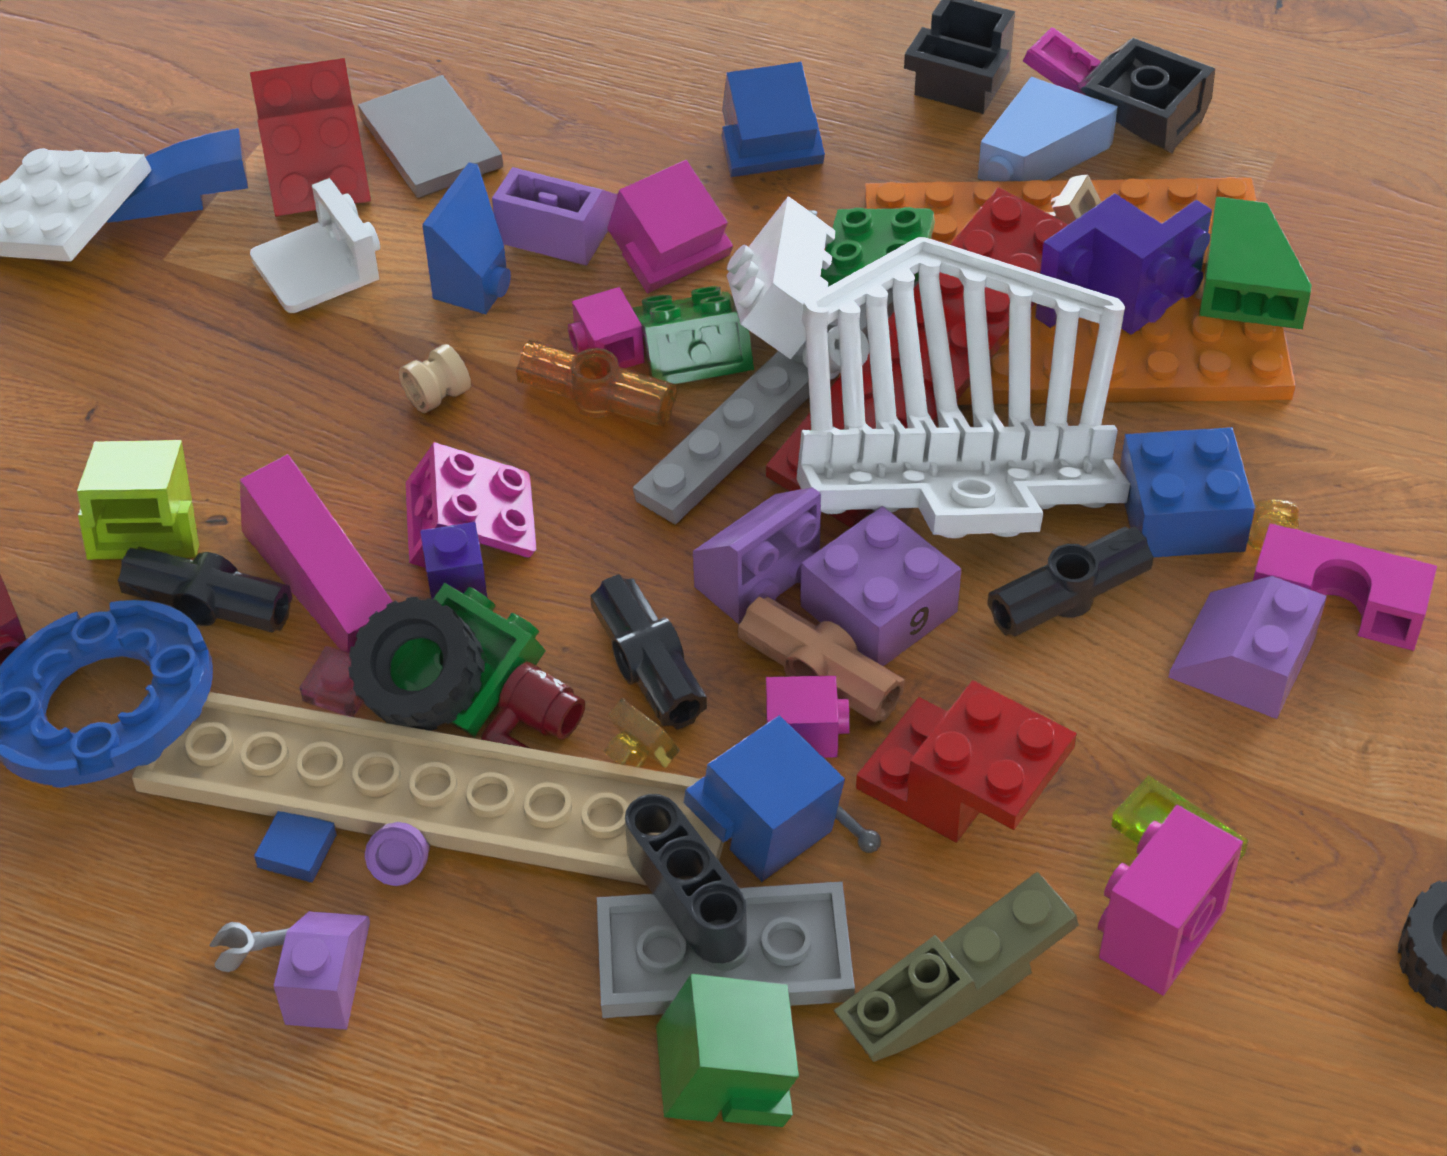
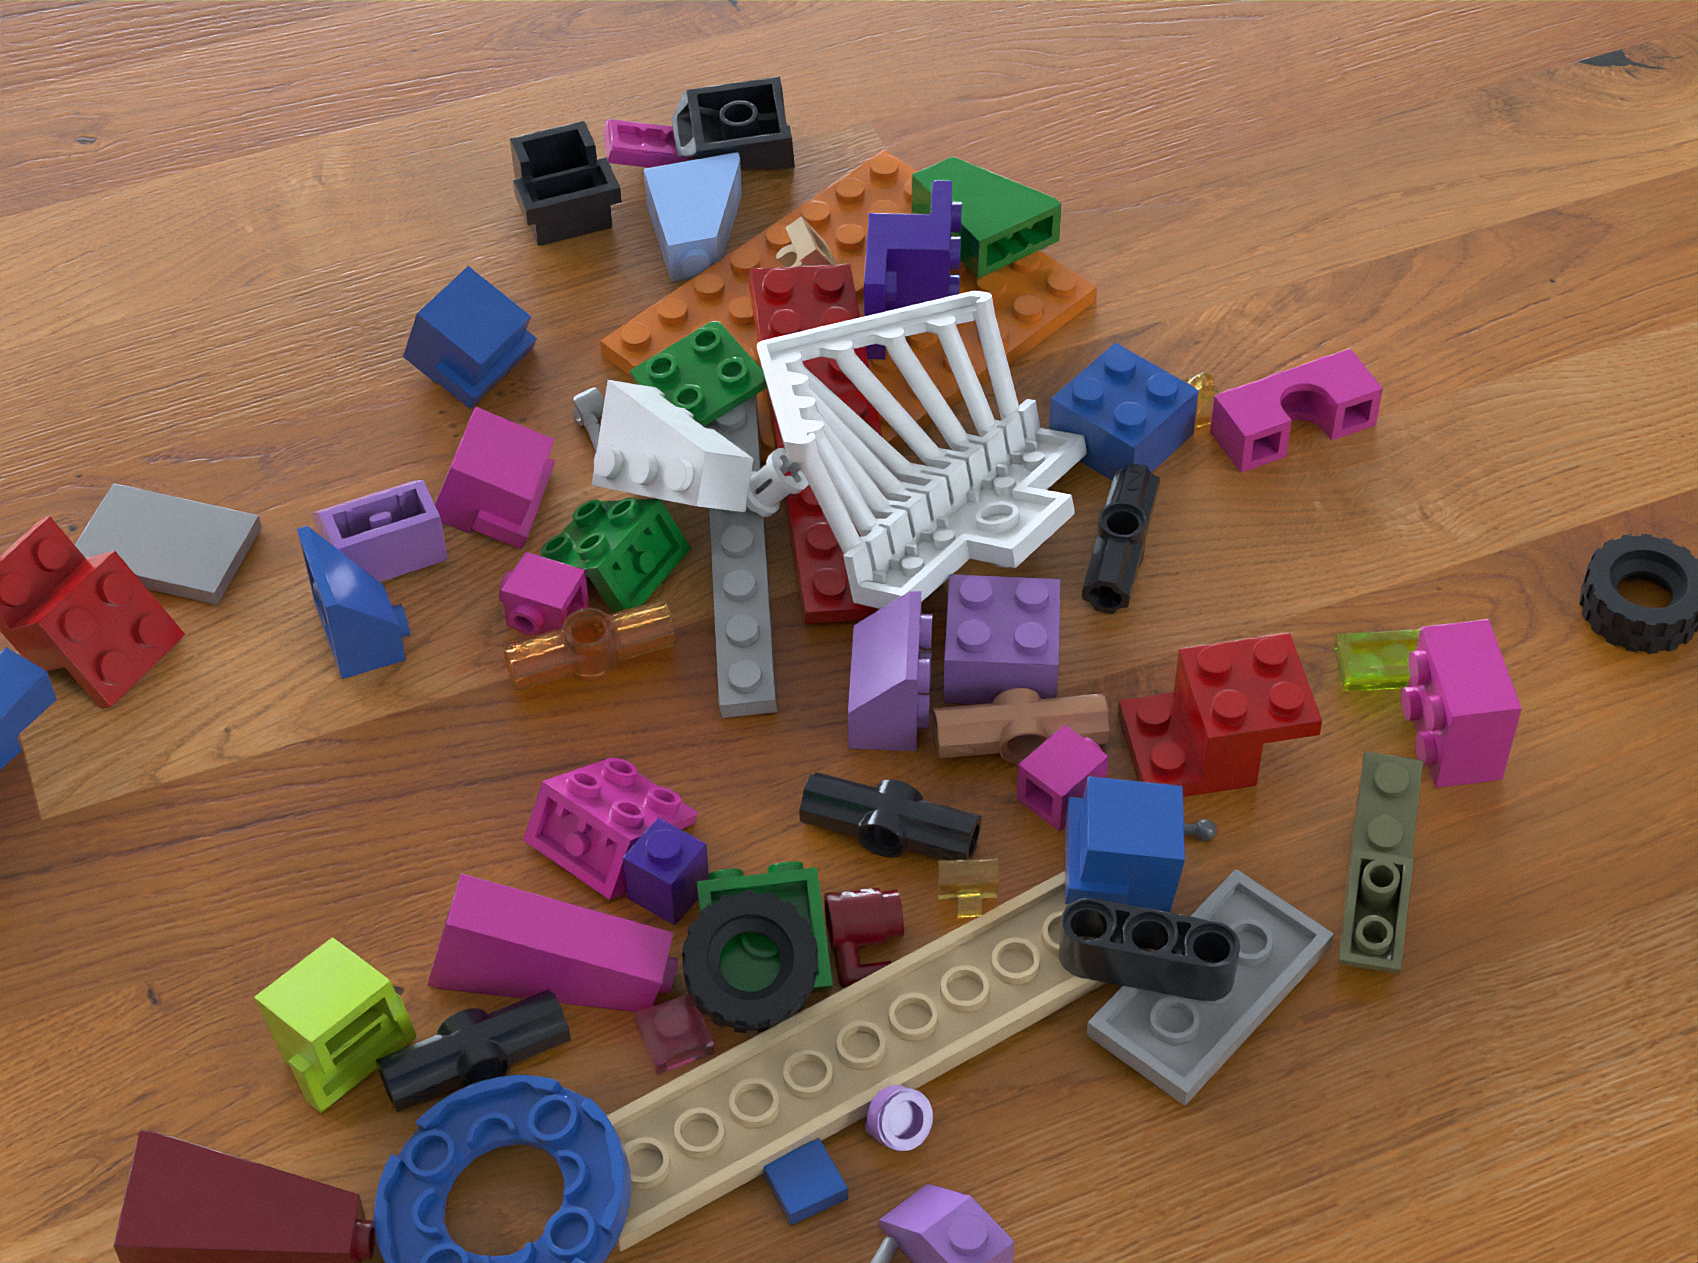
camera: 45 degrees left, 0 degrees up
white bracket [250,178,380,313] -> none
tan wheel [399,344,471,413] -> none
green plate [656,973,799,1127] -> none
medium lavender slope [1169,576,1327,719] -> none

